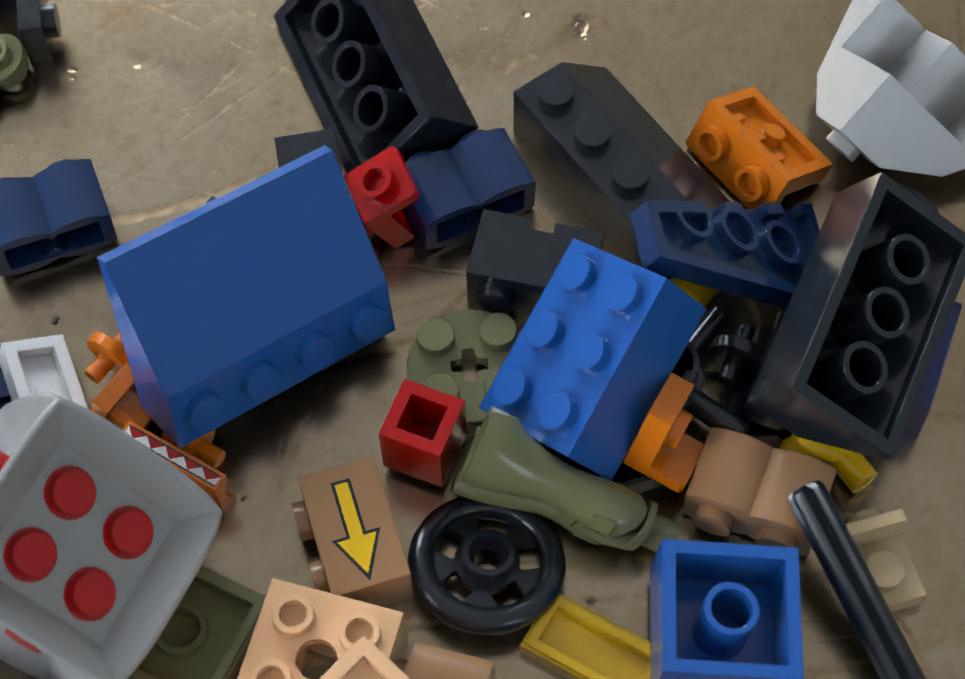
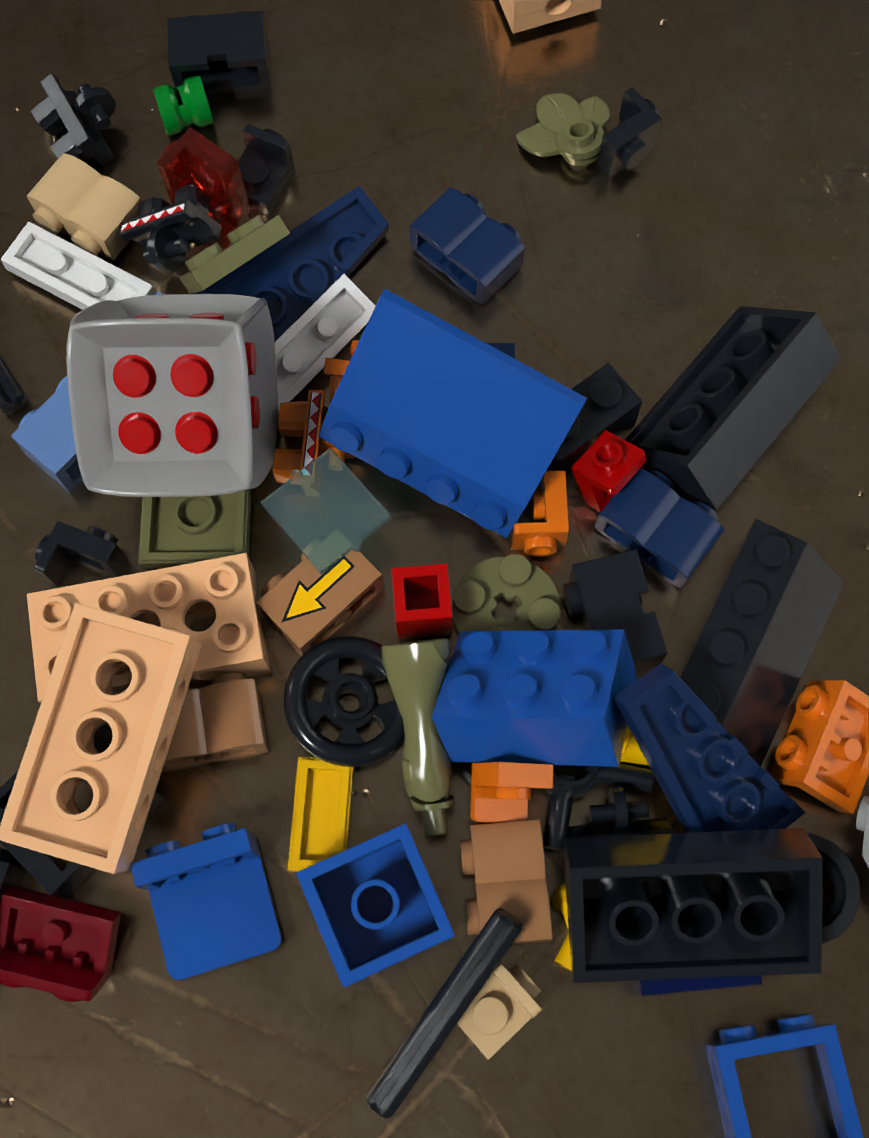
camera: 65 degrees right, 10 degrees up
none -> clear light blue piece [260,448,391,574]
none -> orange bracket [512,471,569,557]

